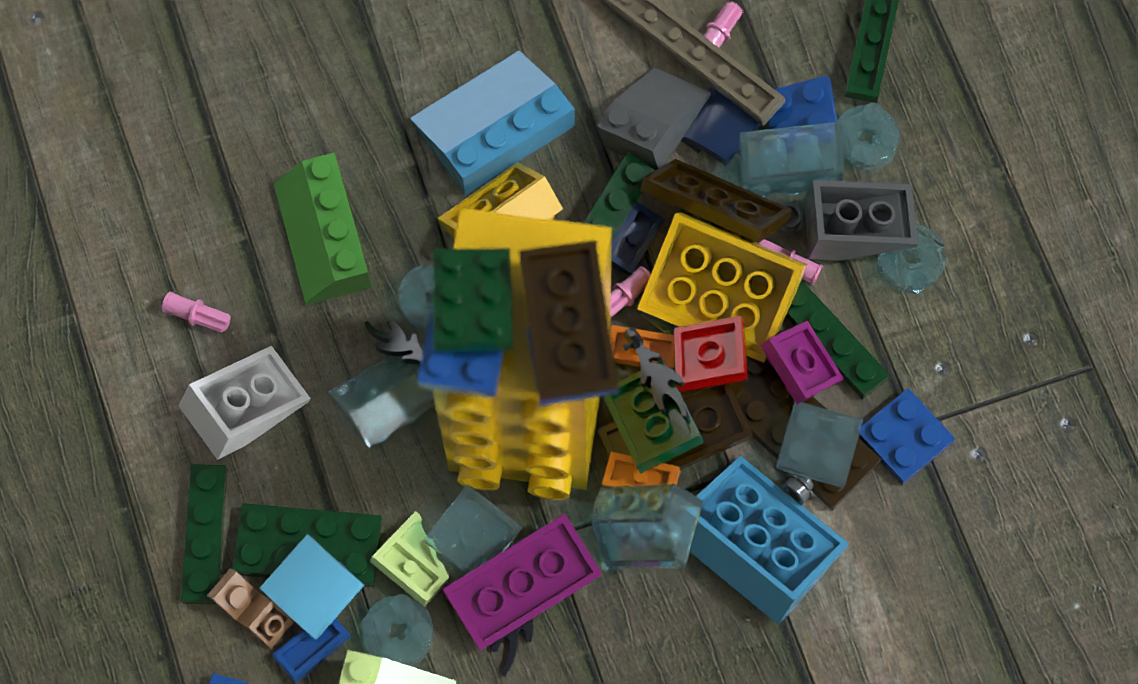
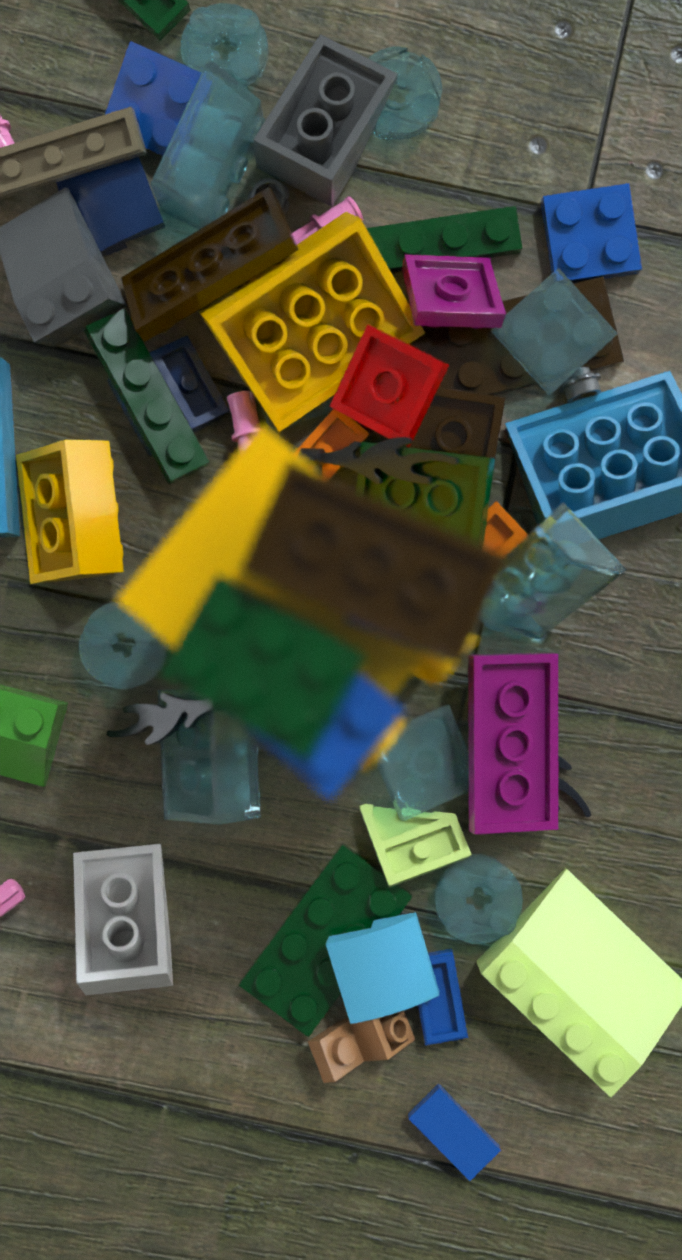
camera: 60 degrees left, 20 degrees up
dark green plate [181,464,228,604] -> none

